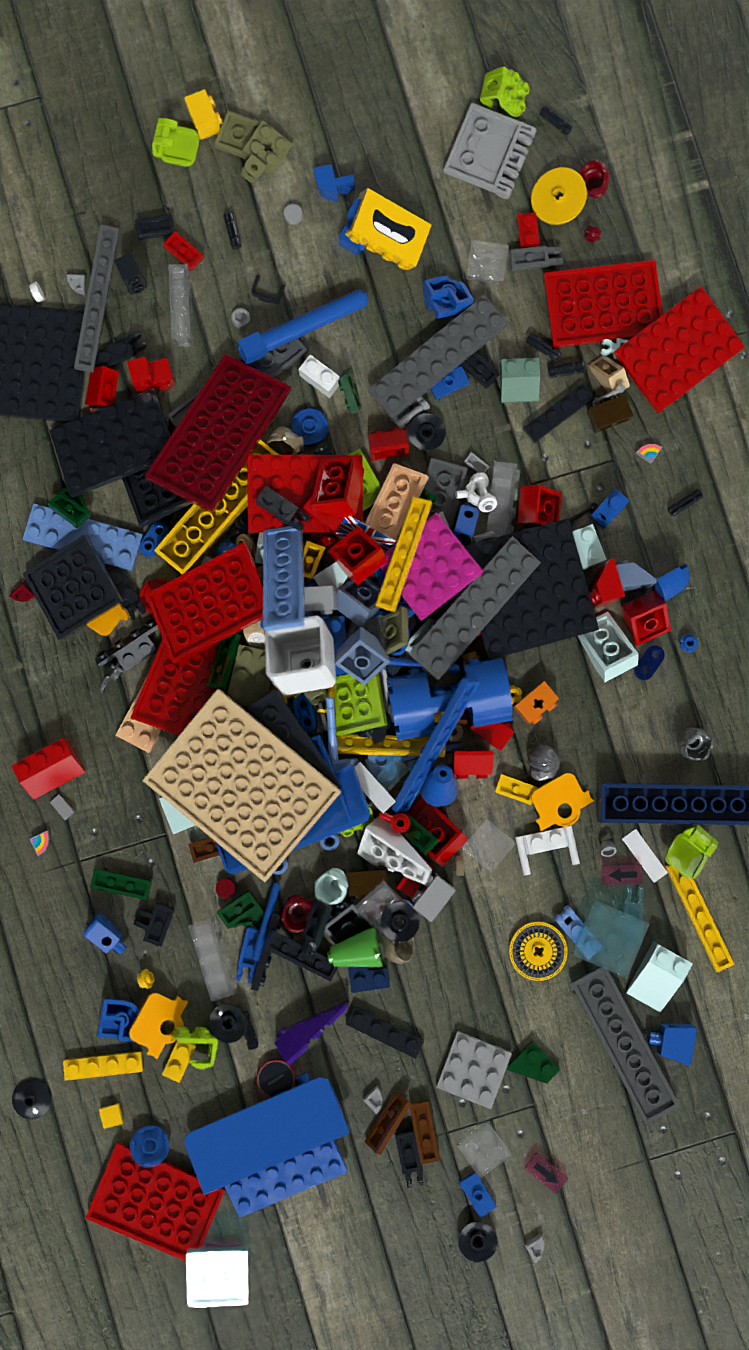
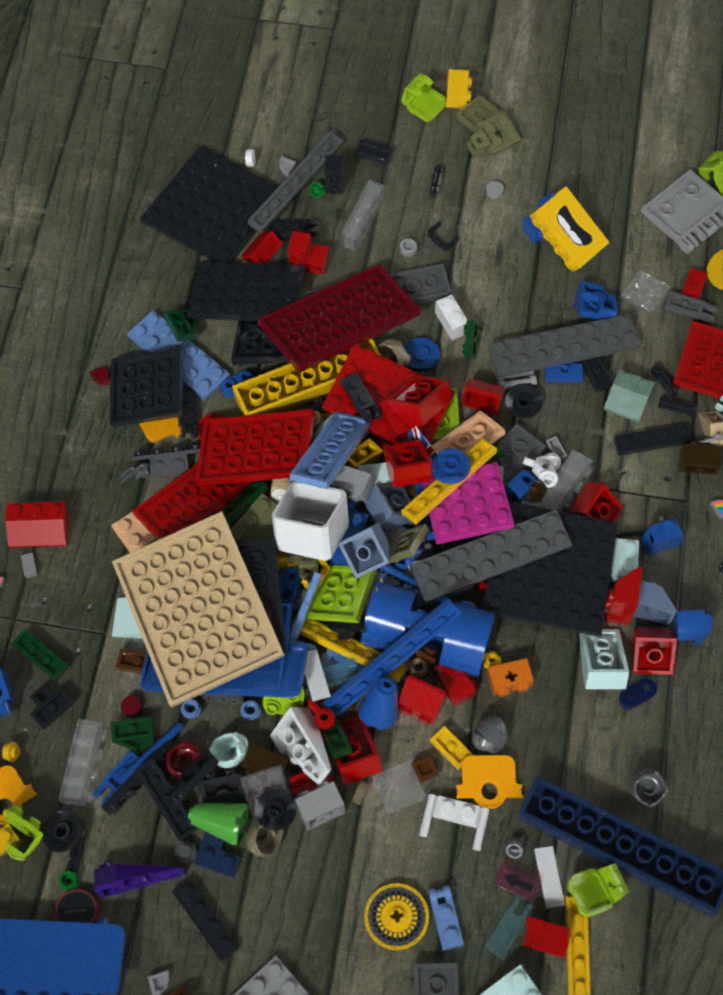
camera: 30 degrees right, 20 degrees down
red plate [163,231,204,272] -> none
blue brick [237,289,368,364] -> none
blue brick [313,164,355,201] -> none
clear light blue plate [572,900,649,978] -> none
blue plate [680,634,699,653] -> none
none -> green plate [58,870,79,891]
none -> dark grey plate [175,841,196,863]
none -> green plate [309,182,326,199]
none -> reddish brown plate [411,756,439,784]
none -> blue tile [432,449,471,484]
none -> red panel [523,917,572,958]
none -> dark brown tile [529,481,546,501]

